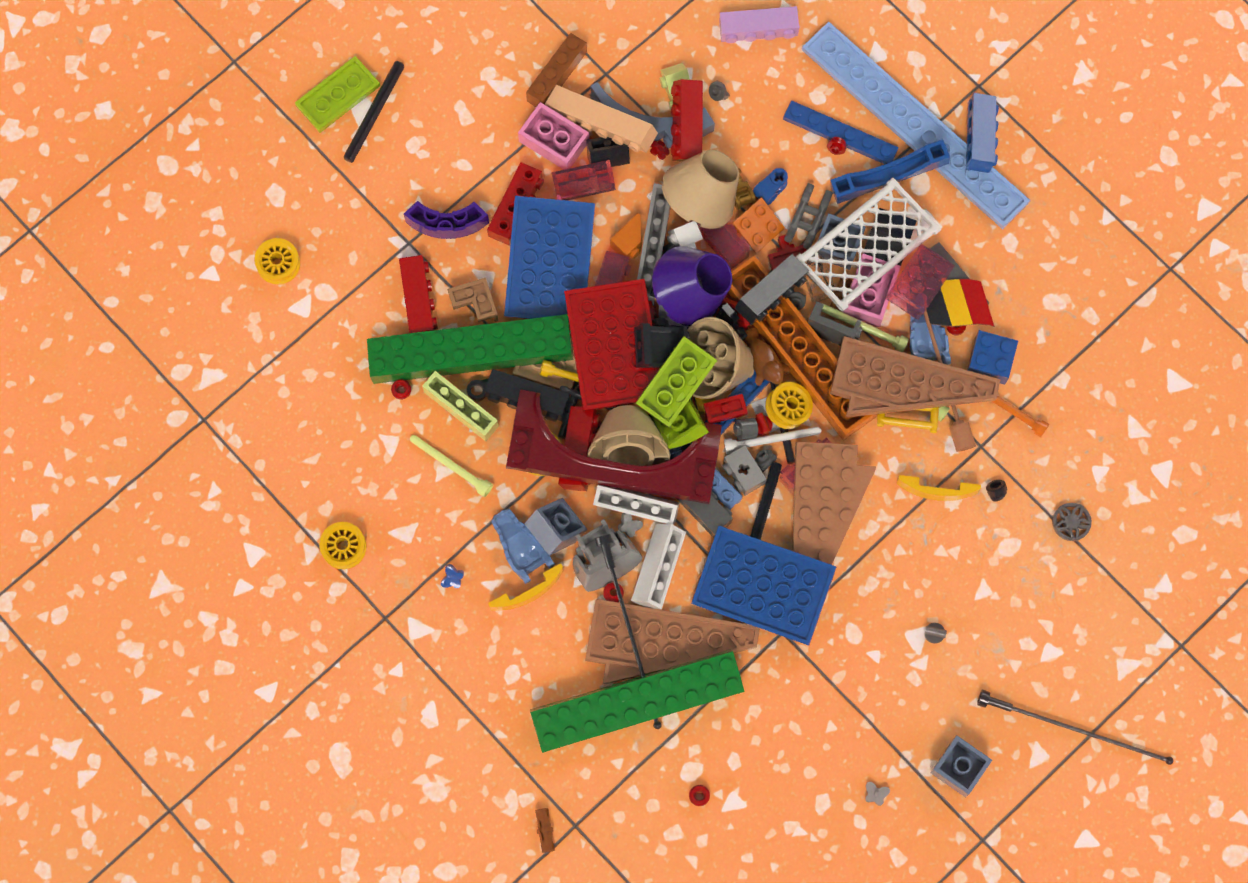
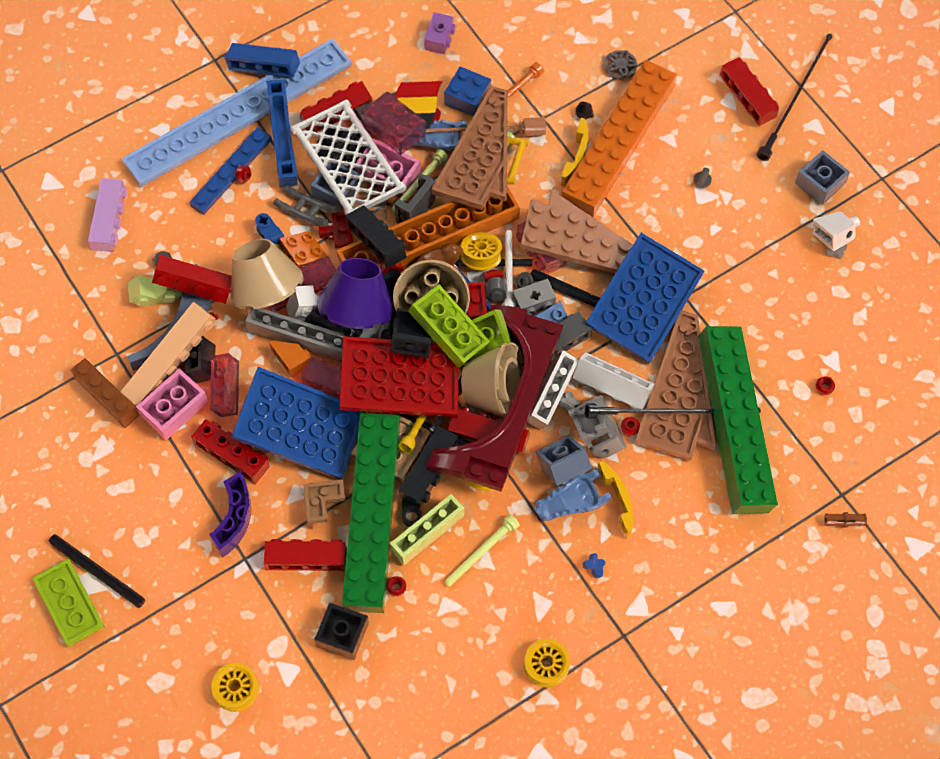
camera: 80 degrees left, 10 degrees down
none -> red brick [300,81,373,133]
none -> black brick [314,602,369,660]
none -> medium lavender brick [424,12,456,54]
none -> orange brick [562,60,677,217]
none -> red brick [719,57,780,126]
none -> white torso [813,212,860,251]

